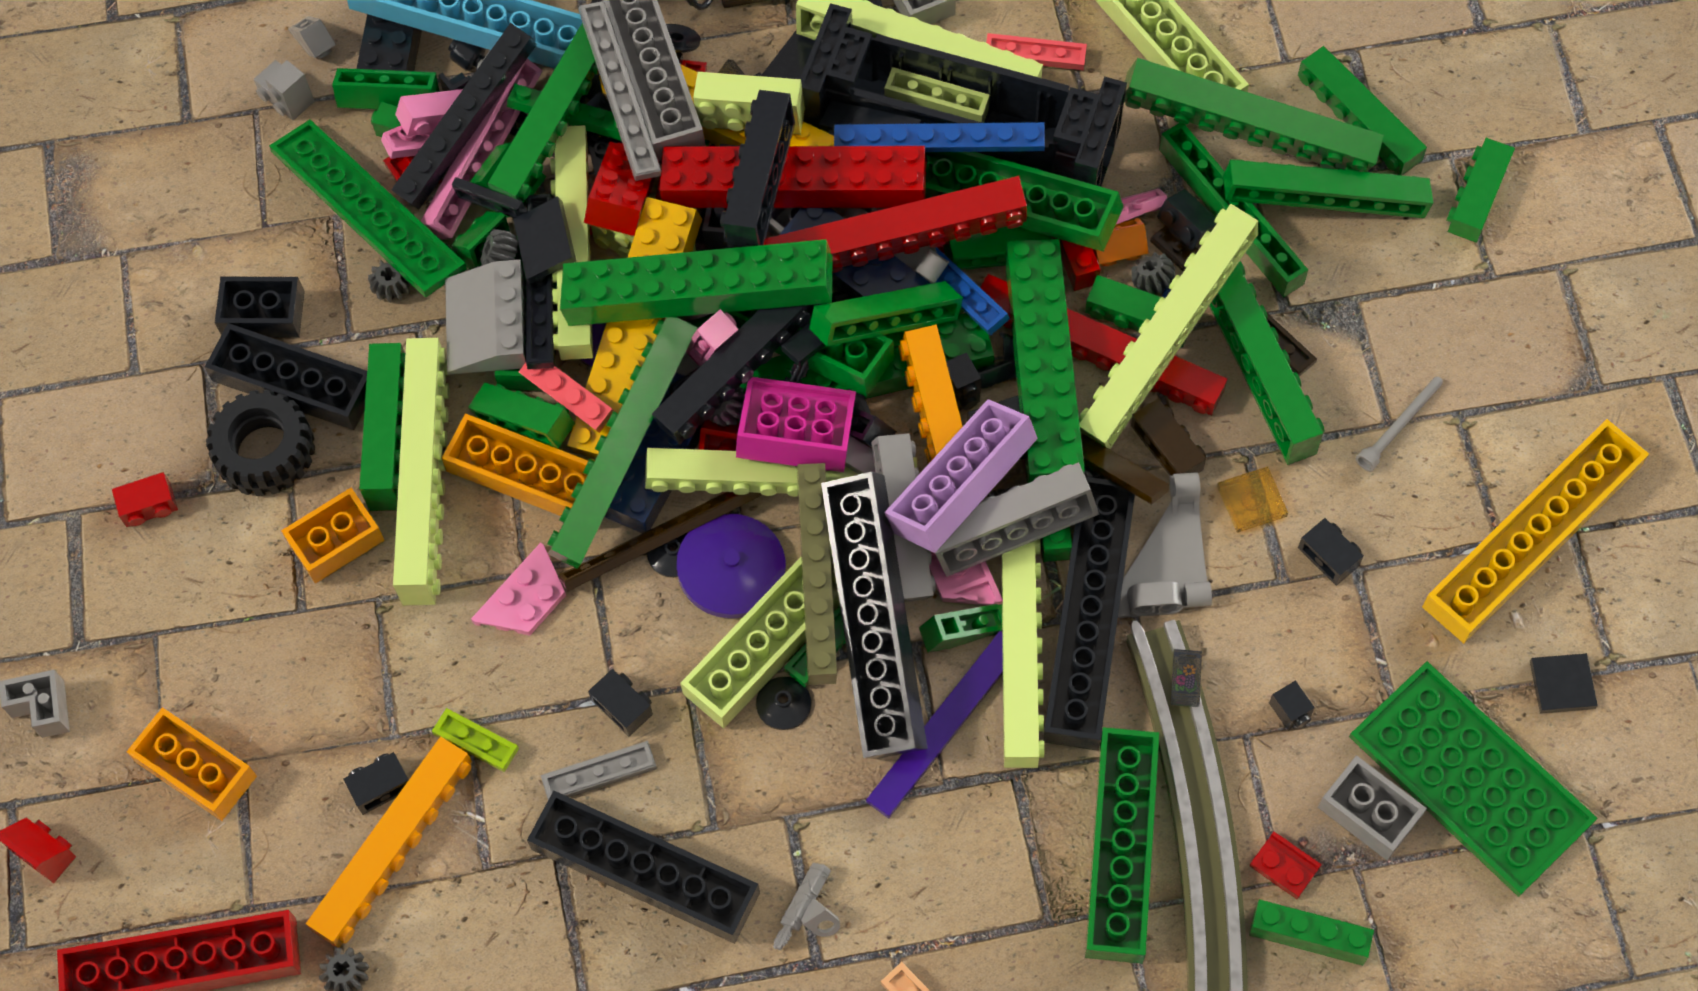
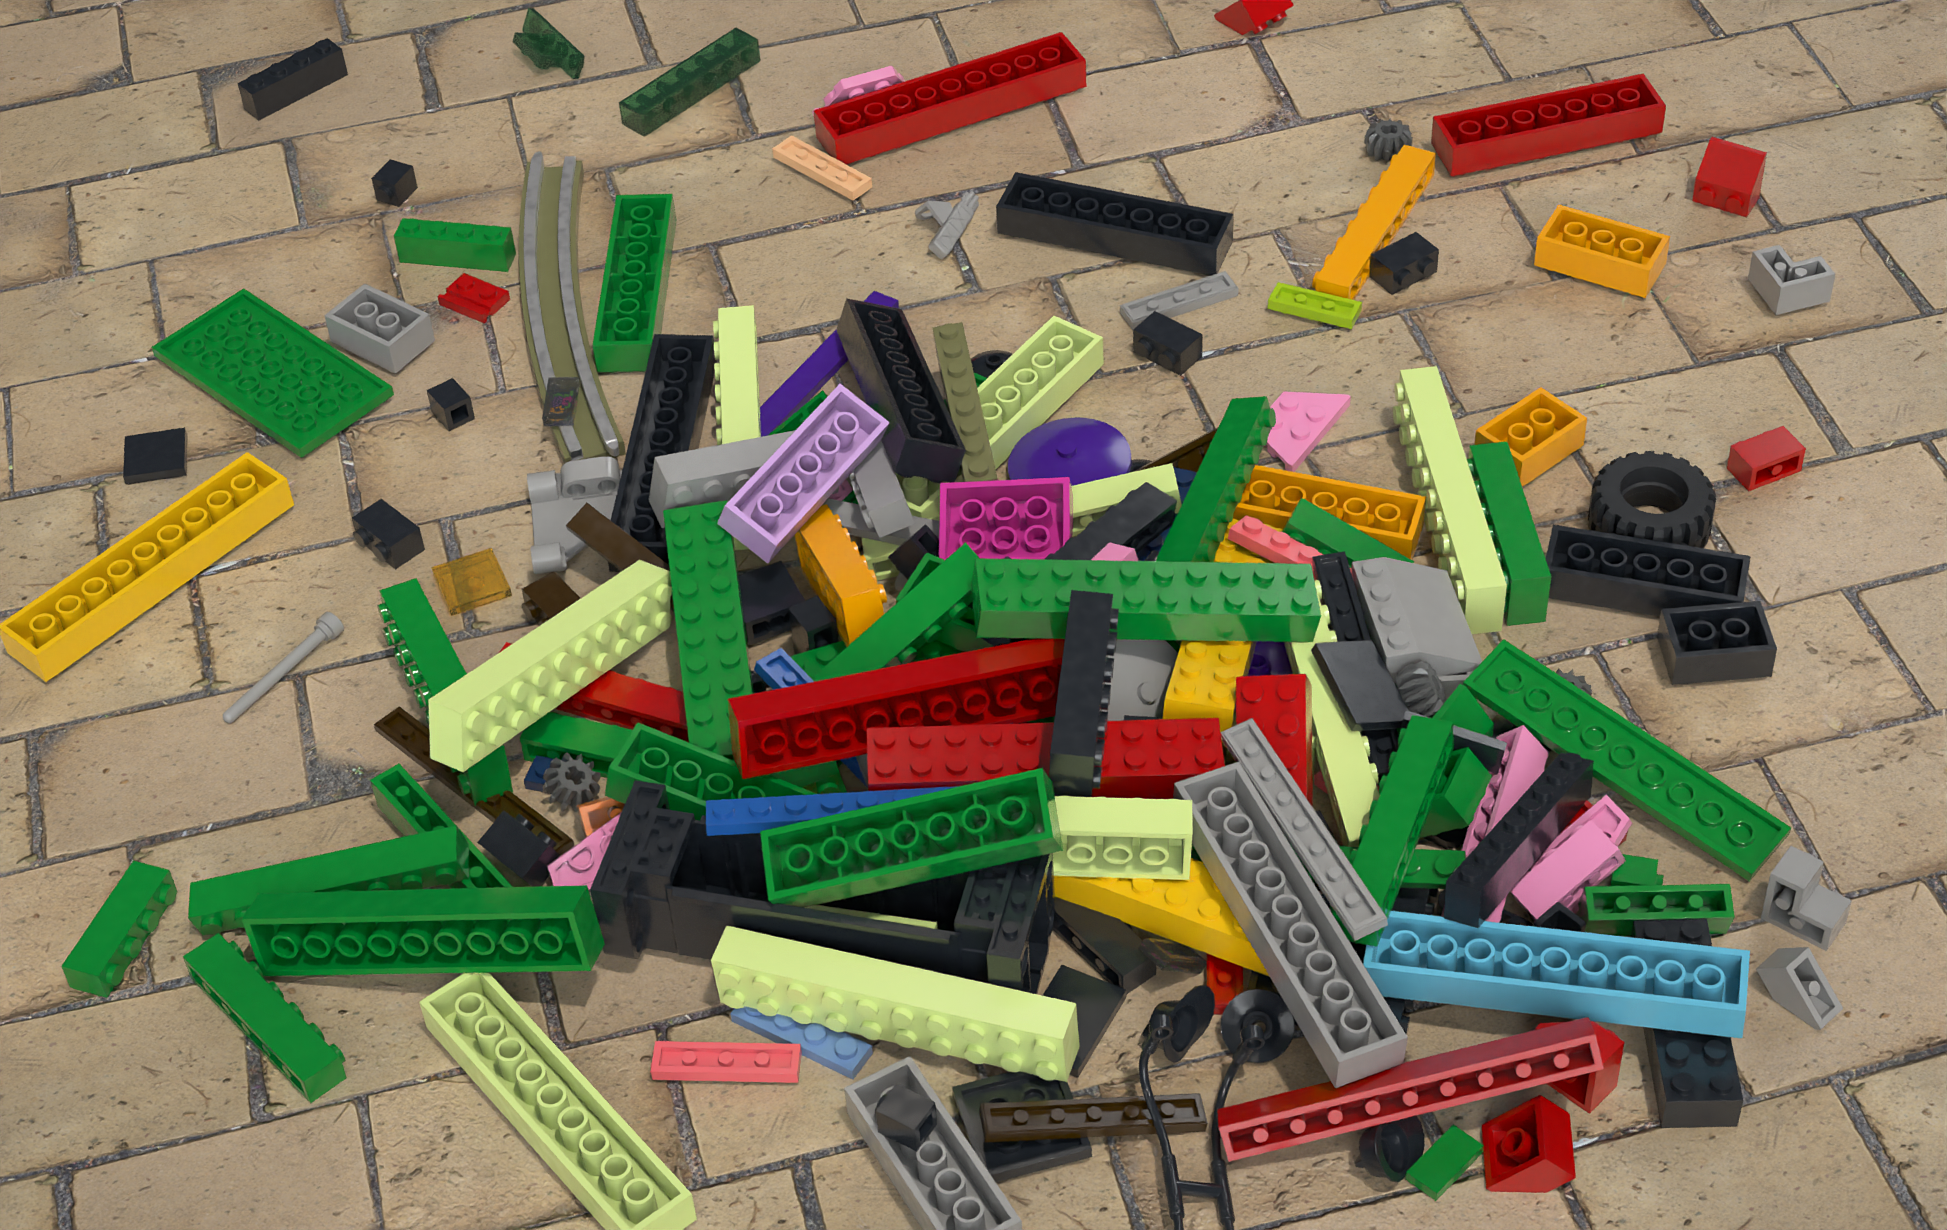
camera: 175 degrees right, 20 degrees down
none -> green brick [760,768,1063,908]
none -> black piece [1142,985,1215,1063]

